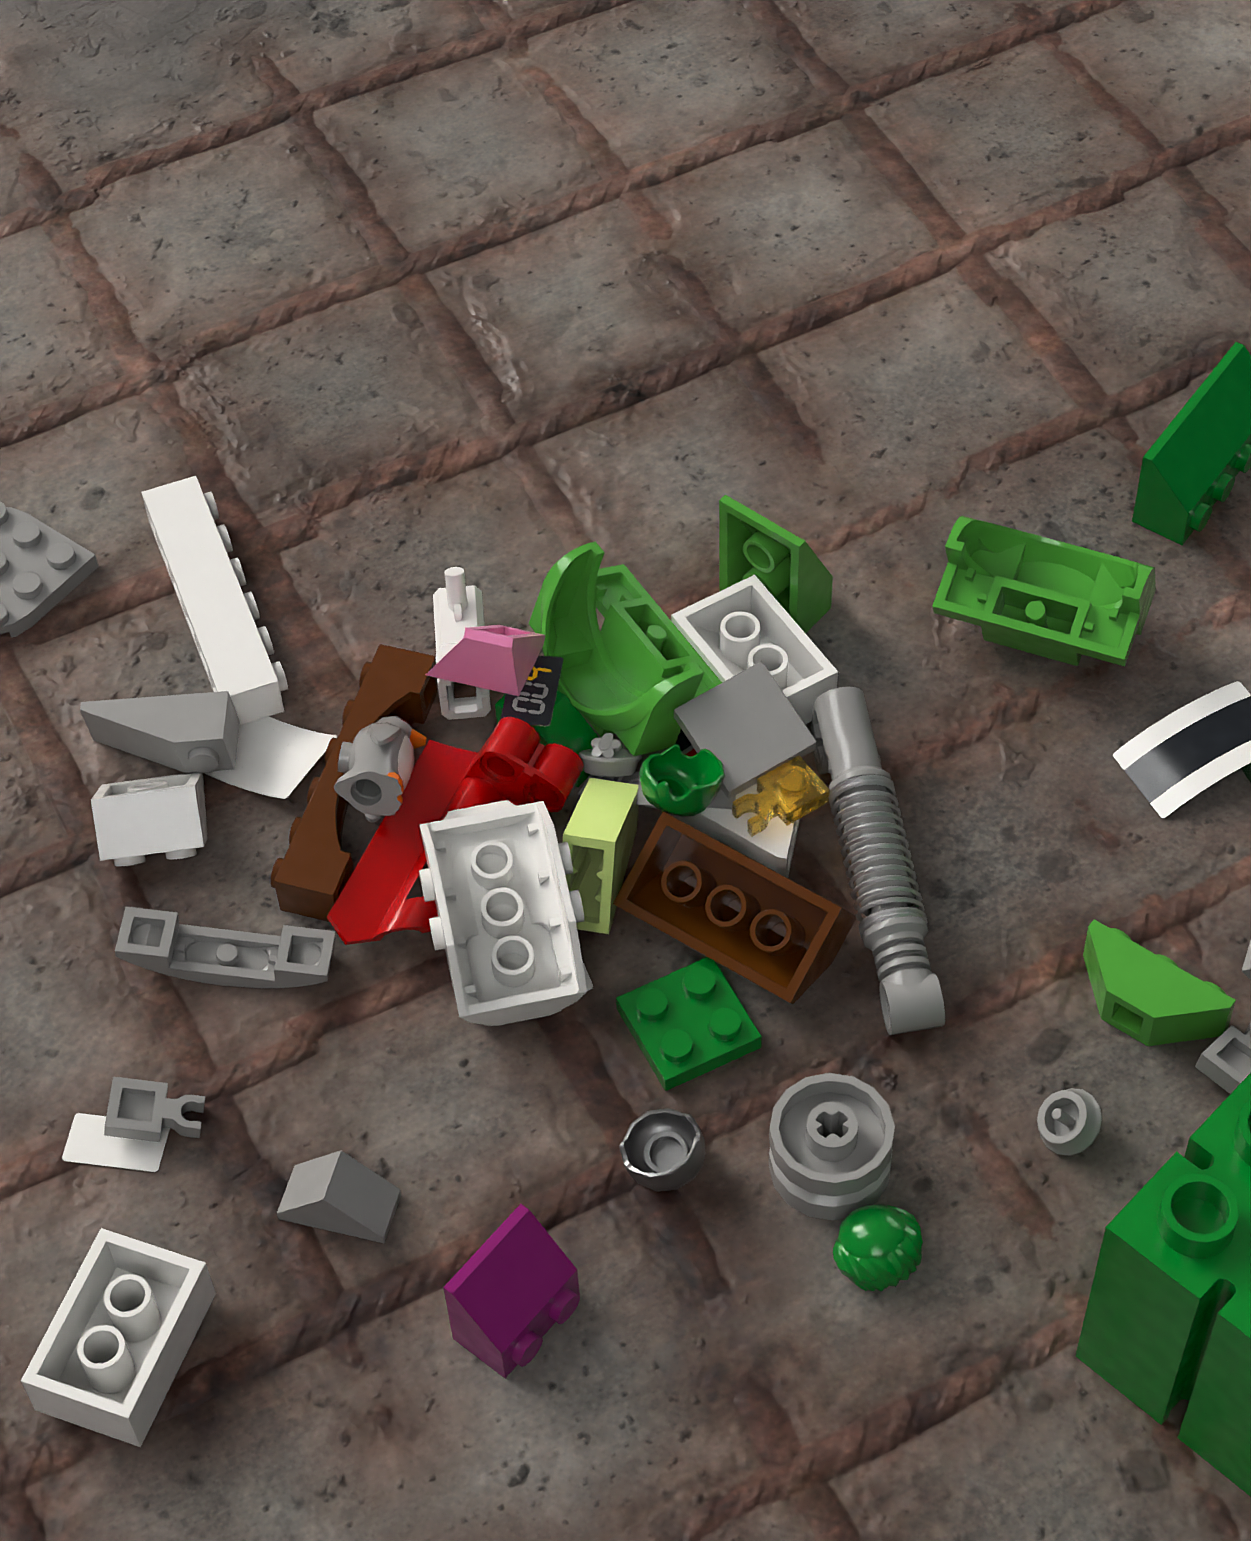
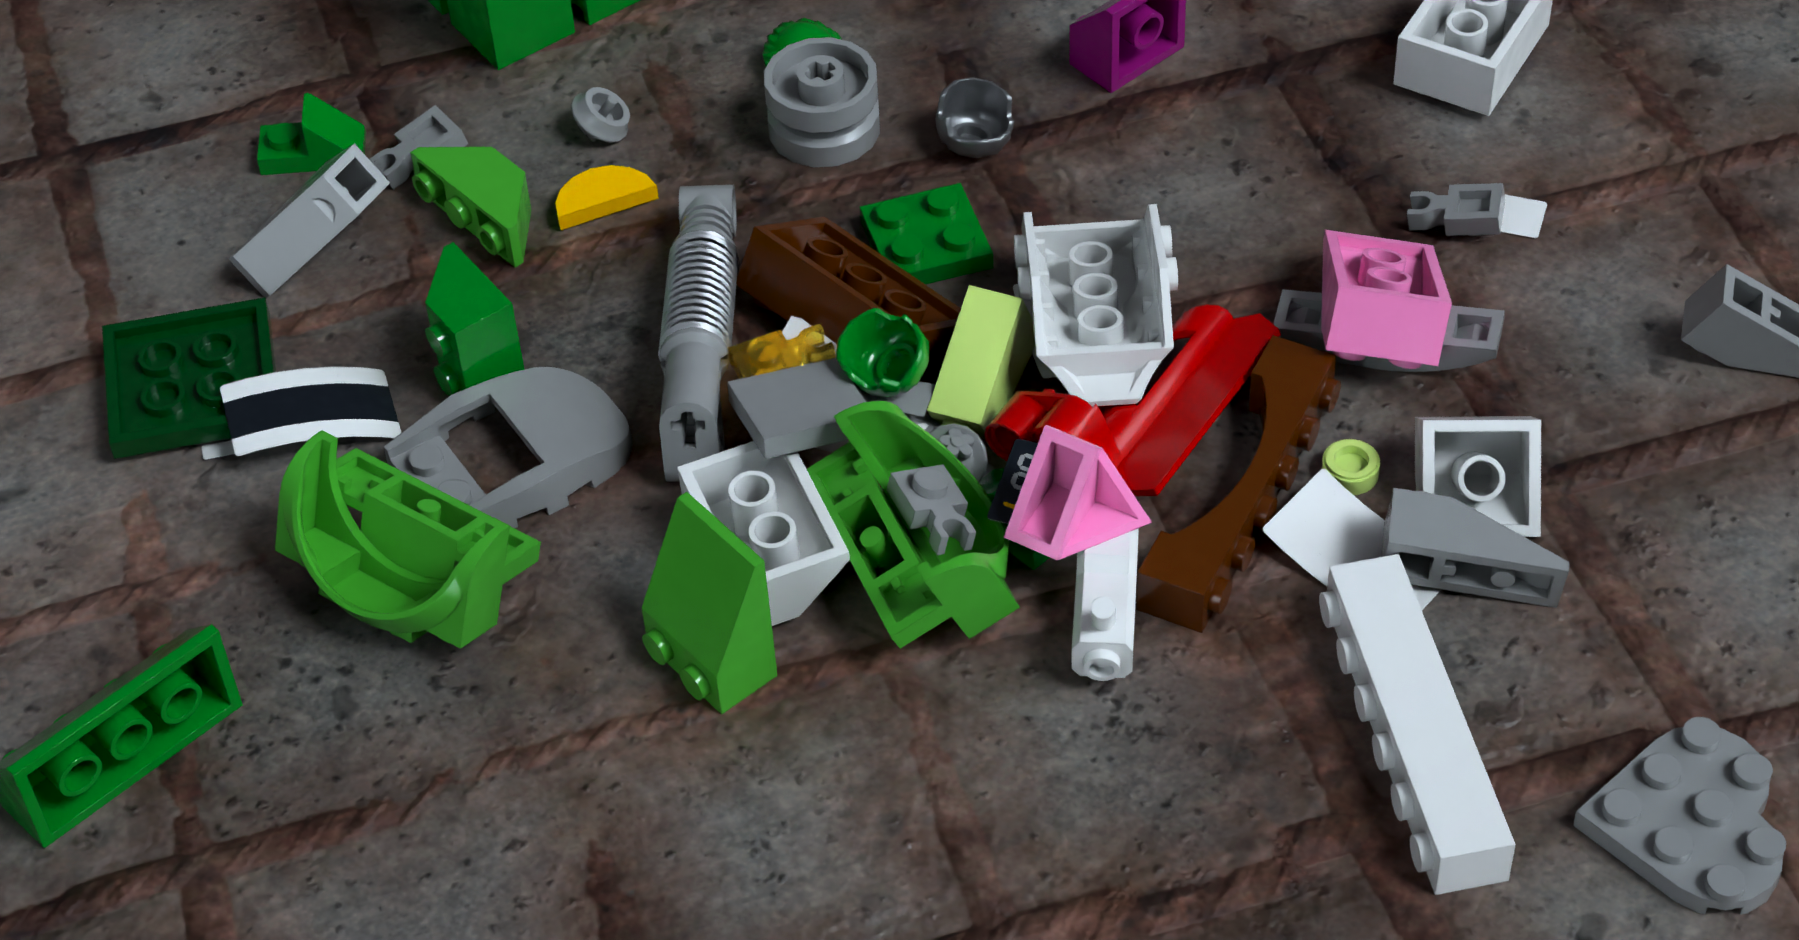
camera: 170 degrees left, 5 degrees down
light grey slope [277,1150,401,1243] -> none
light grey animal [334,716,427,822] -> none
none -> light grey slope [384,367,633,528]
none -> green slope [425,242,524,396]
none -> yellow tile [555,165,659,230]
none -> light grey plate [887,464,976,555]
none -> bright pink slope [1321,230,1452,369]
none -> yellowish green tile [1322,439,1380,495]

